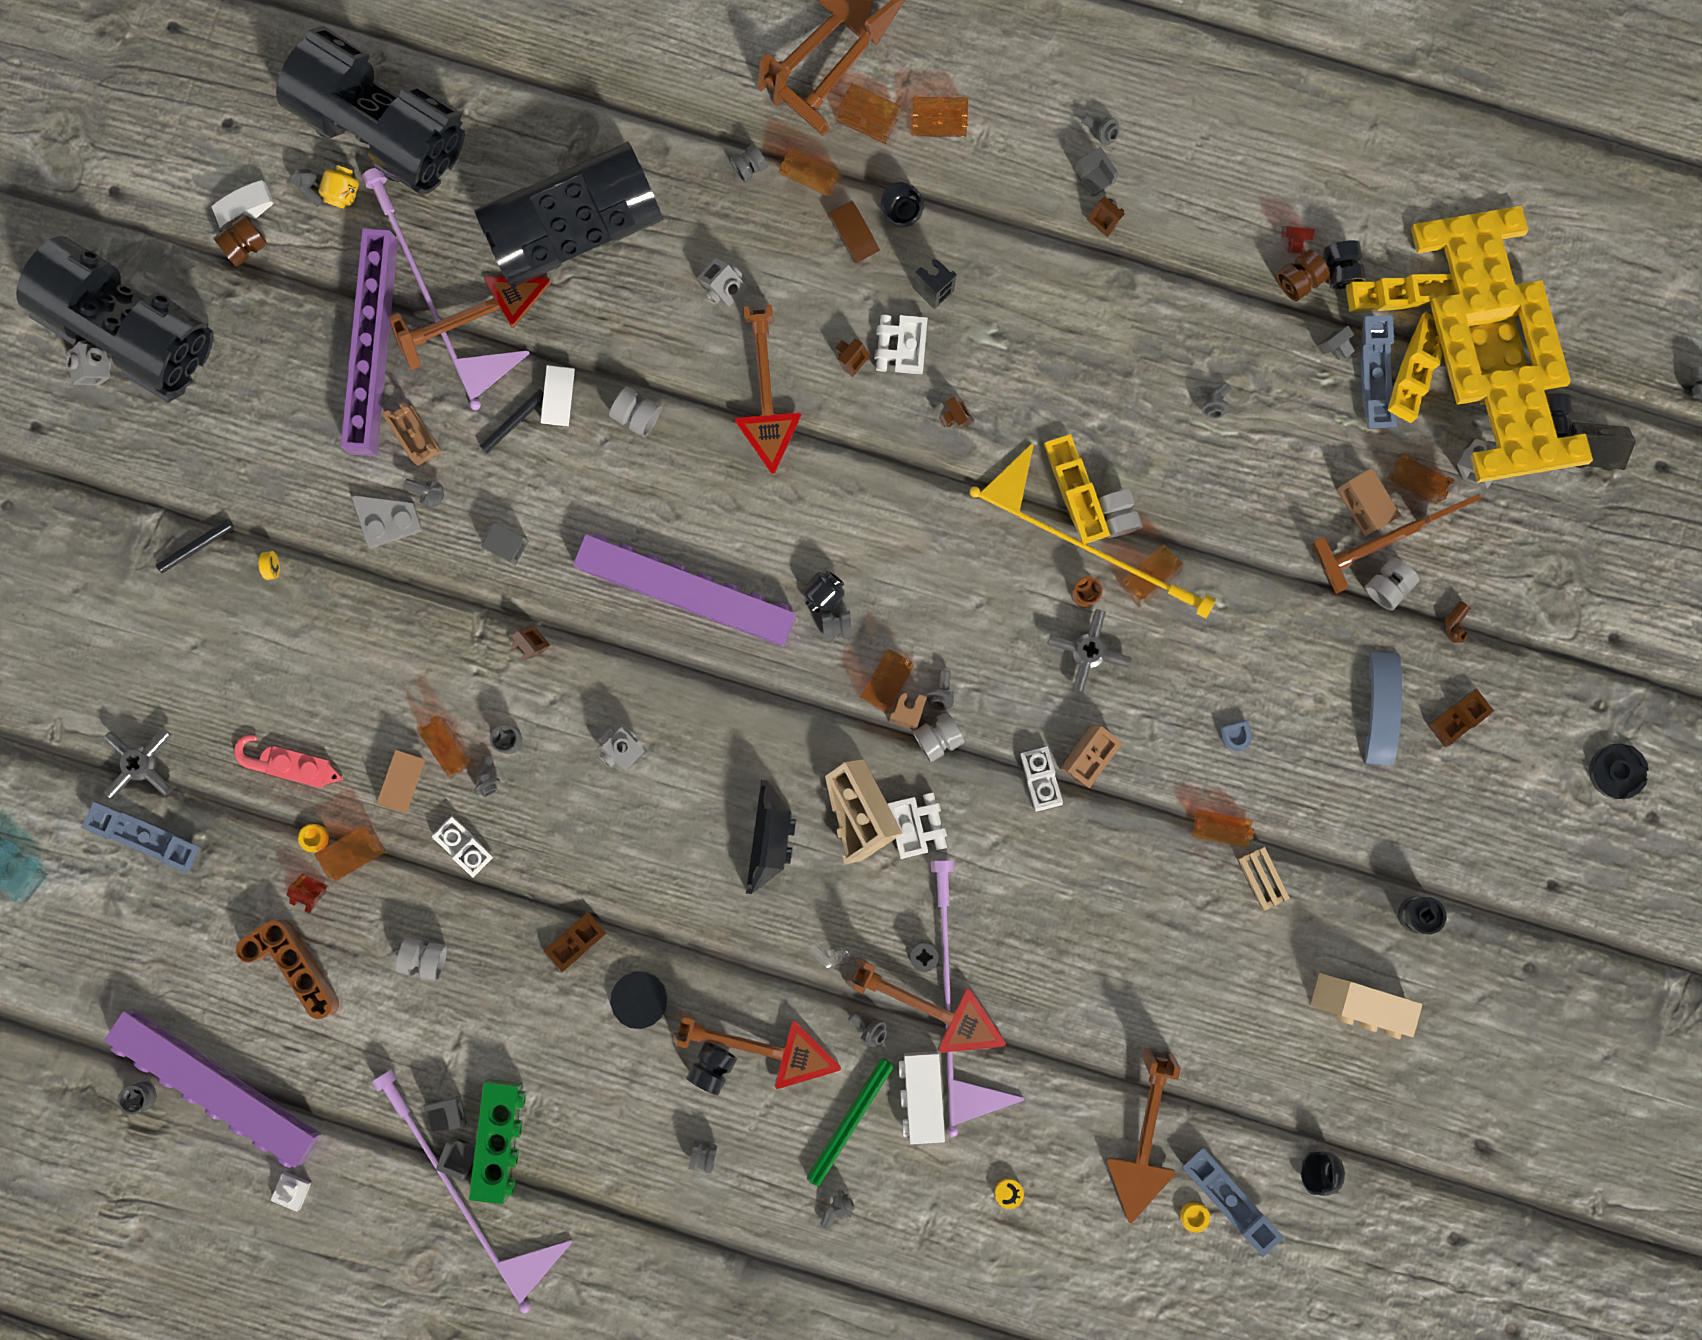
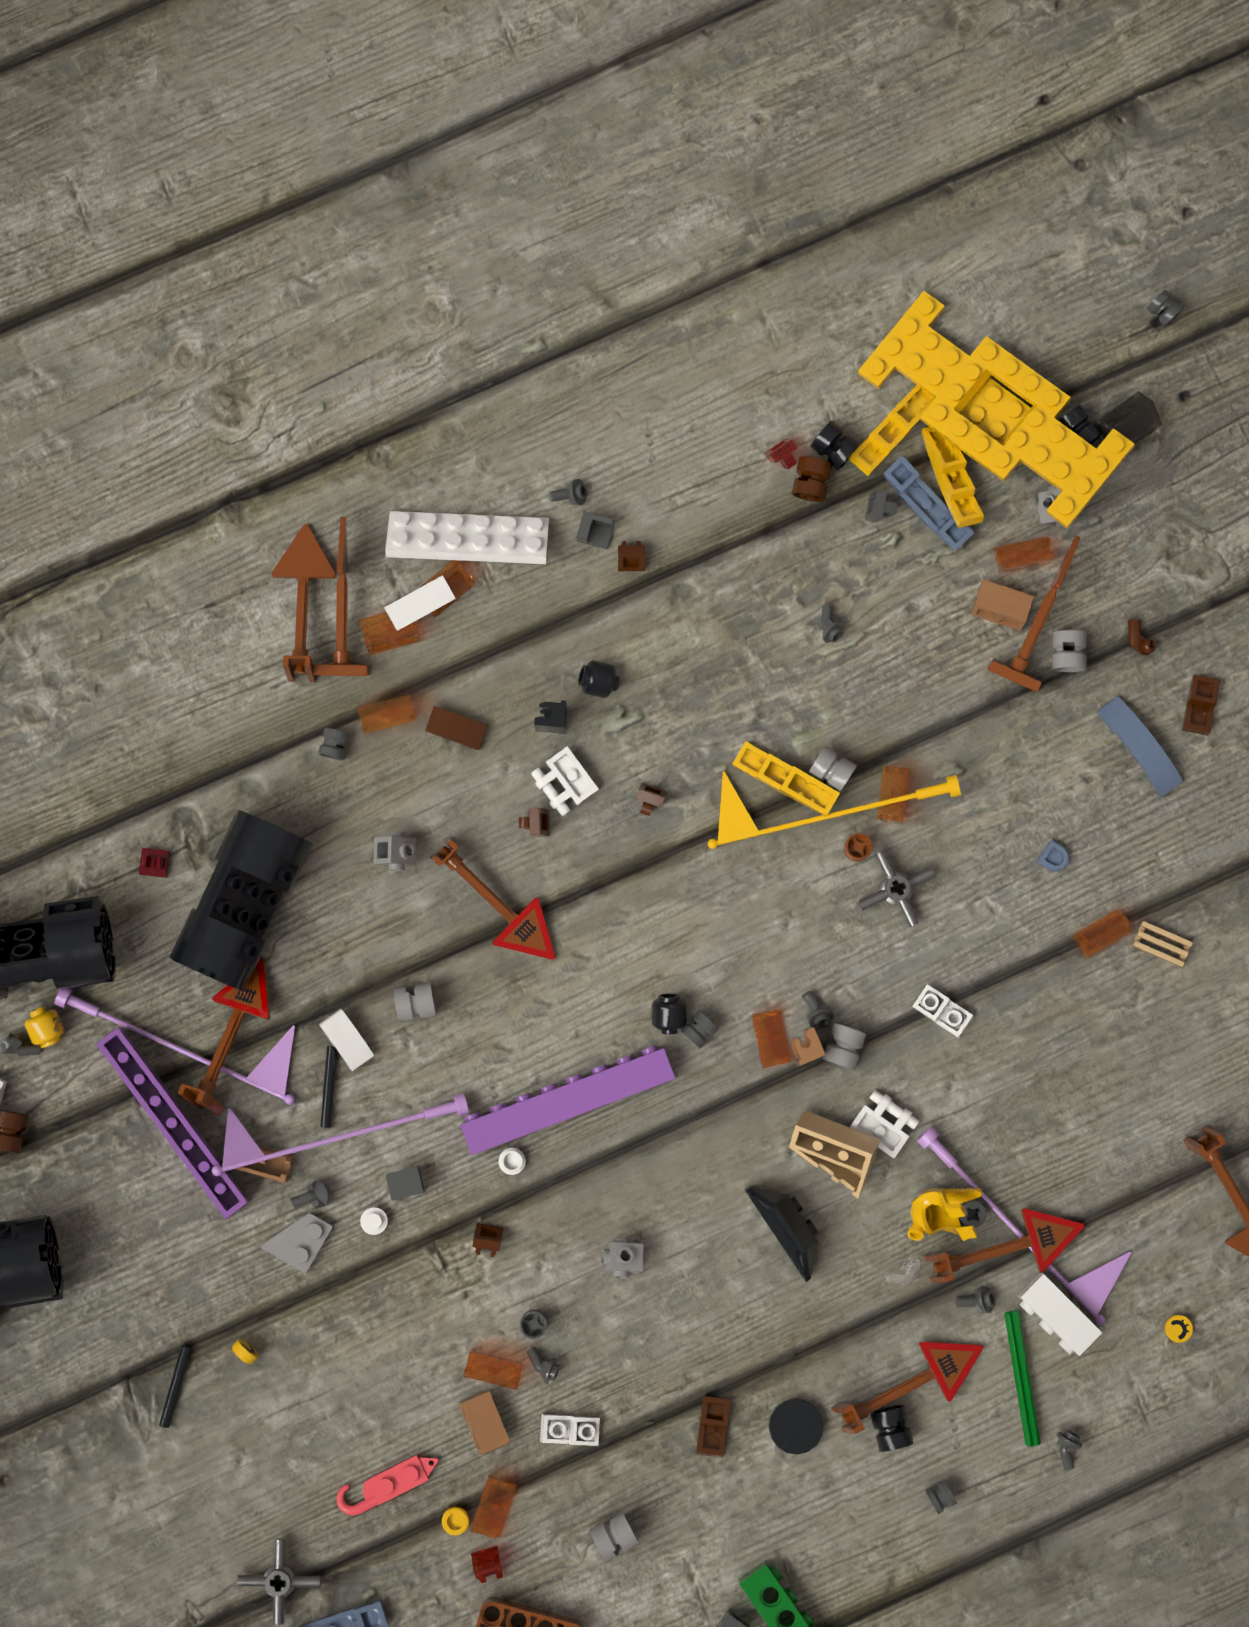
camera: 45 degrees left, 0 degrees up
black hair [880,182,924,228] -> none
medium nougat hinge [1059,724,1123,788] -> none
none -> dark red tile [139,848,170,878]
none -> lavender piece [212,1093,469,1176]
none -> white plate [360,1207,388,1235]
none -> white sticker [384,575,456,631]
none -> white plate [385,511,549,564]
none -> white plate [499,1148,526,1175]
none -> black head [578,660,620,698]
none -> yellow piece [907,1188,982,1241]

